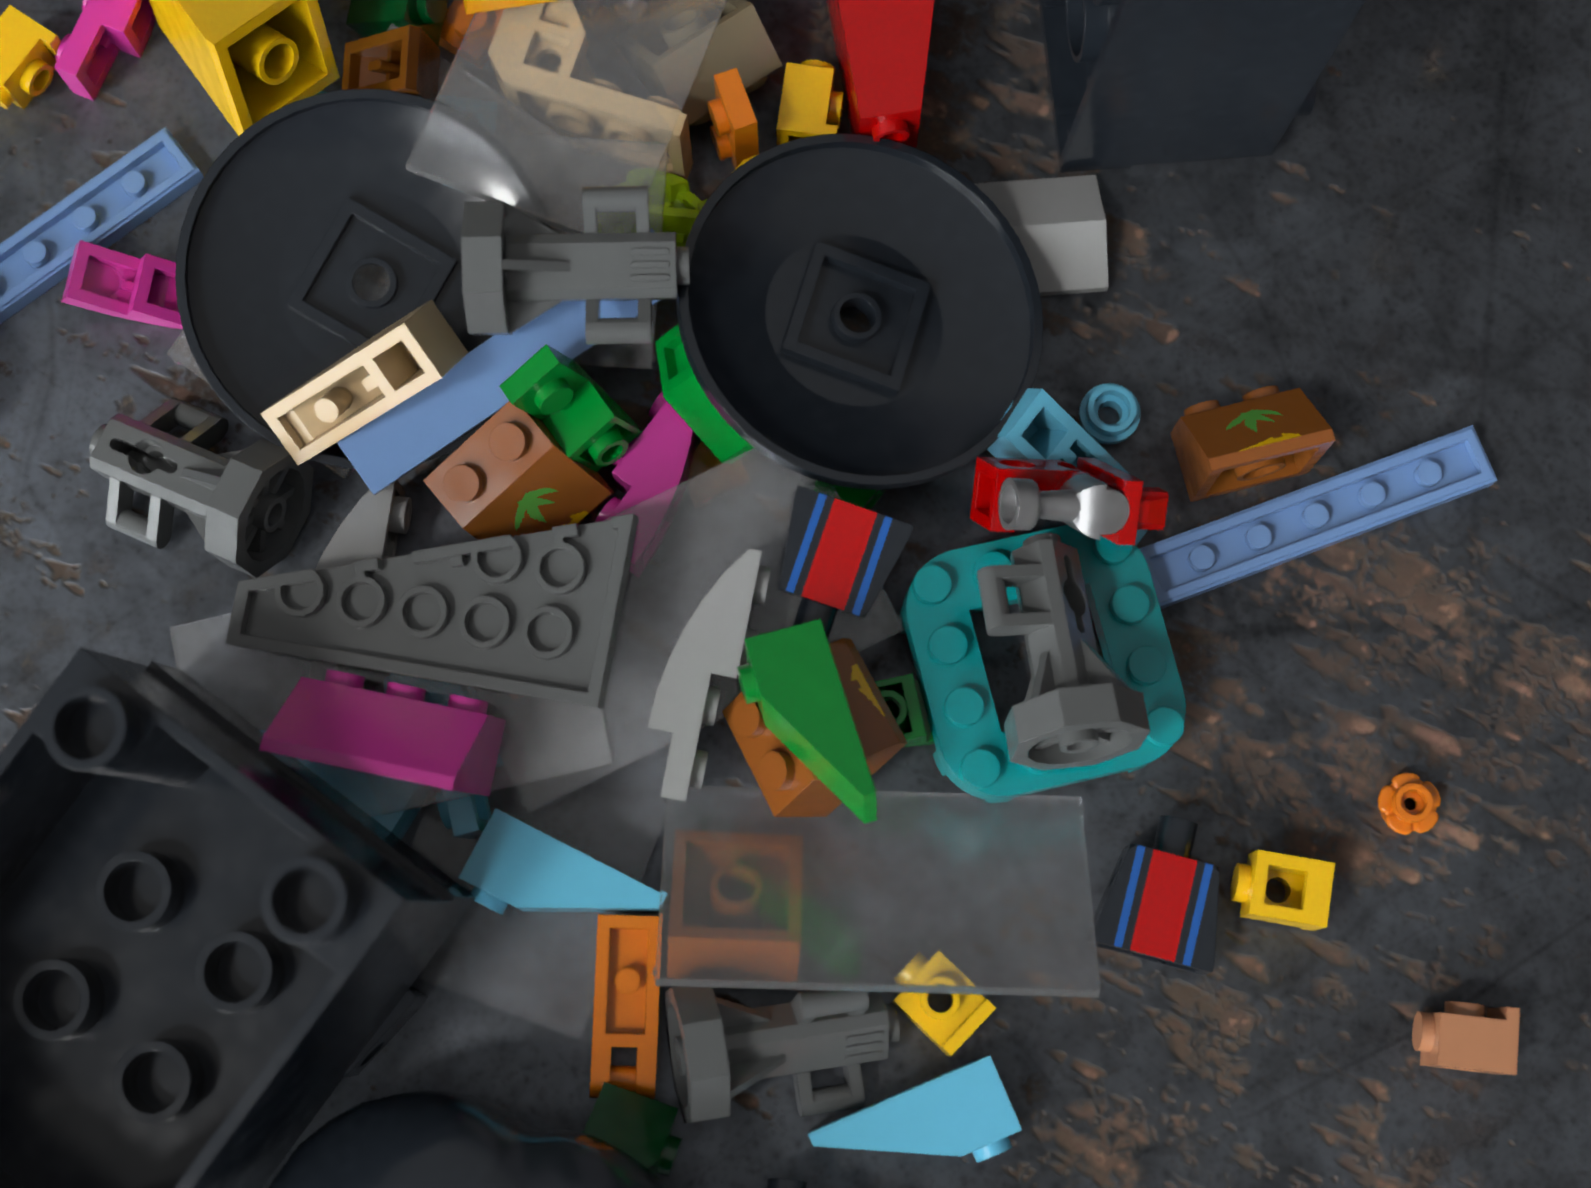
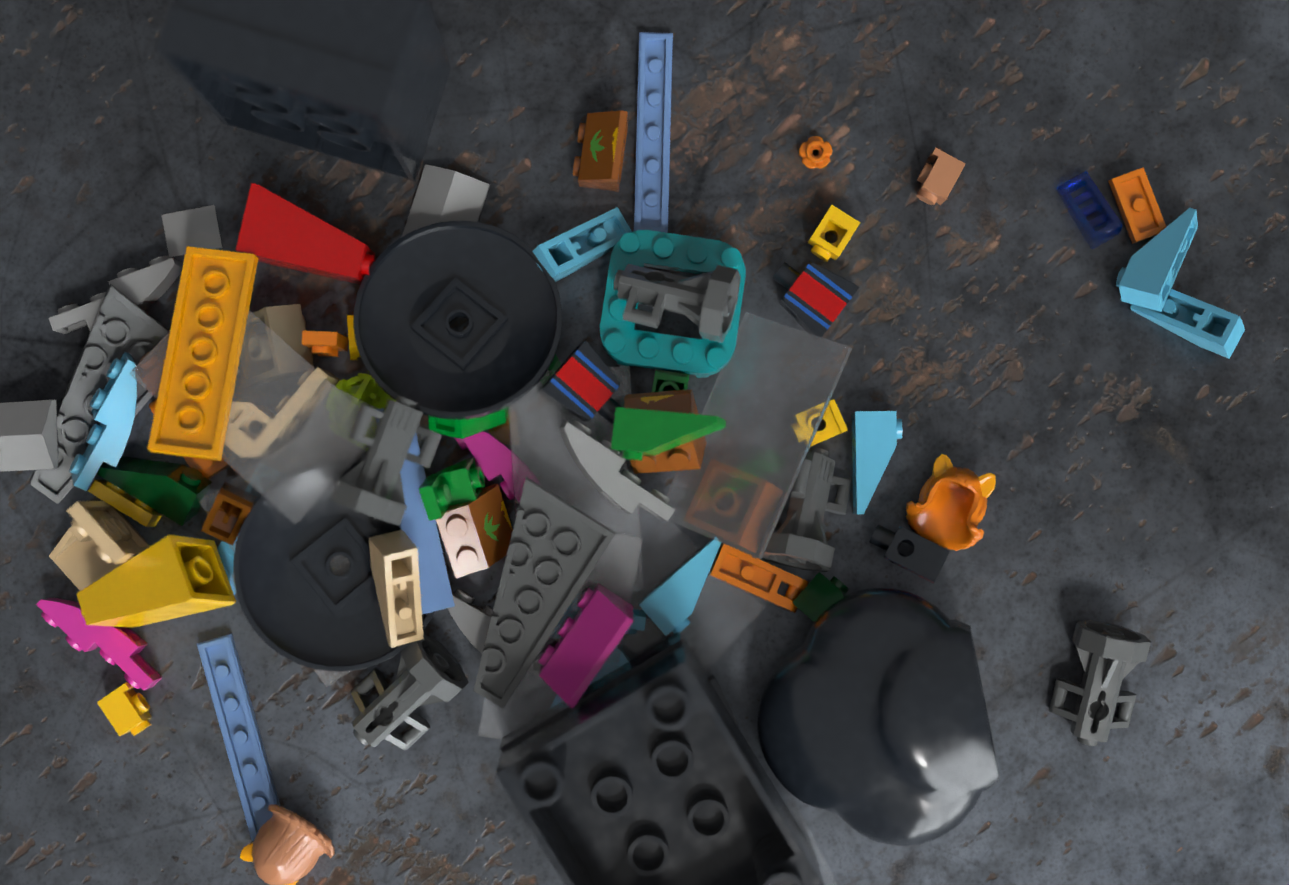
camera: 70 degrees left, 10 degrees up
dark pink slope [62,240,183,330] -> none
yellow brick [776,60,844,145] -> none
hips [970,457,1169,545] -> none
medium azure plate [1079,383,1141,444] -> none

